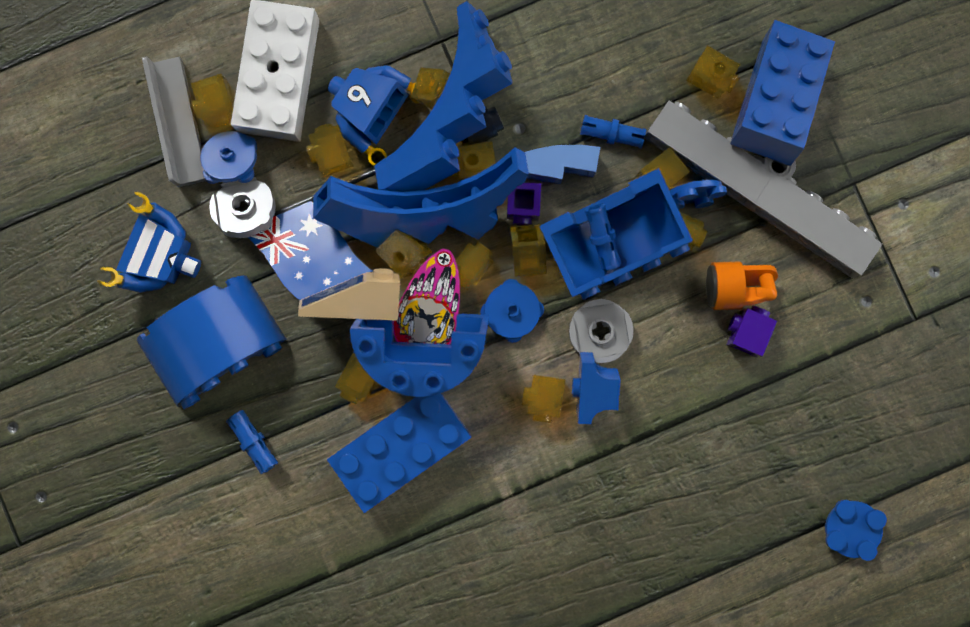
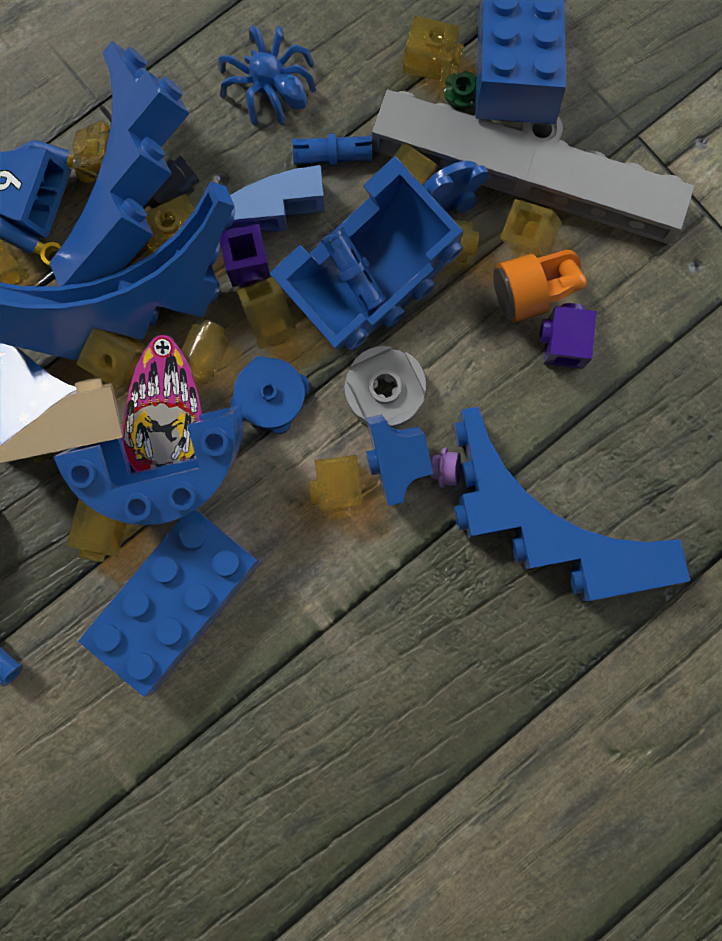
camera: 15 degrees left, 5 degrees down
none -> blue animal [218,25,316,125]
none -> medium lavender plate [431,447,461,488]
none -> dark green plate [443,71,477,110]
none -> blue arch [453,406,690,601]
none -> clear yellow brick [500,199,562,258]

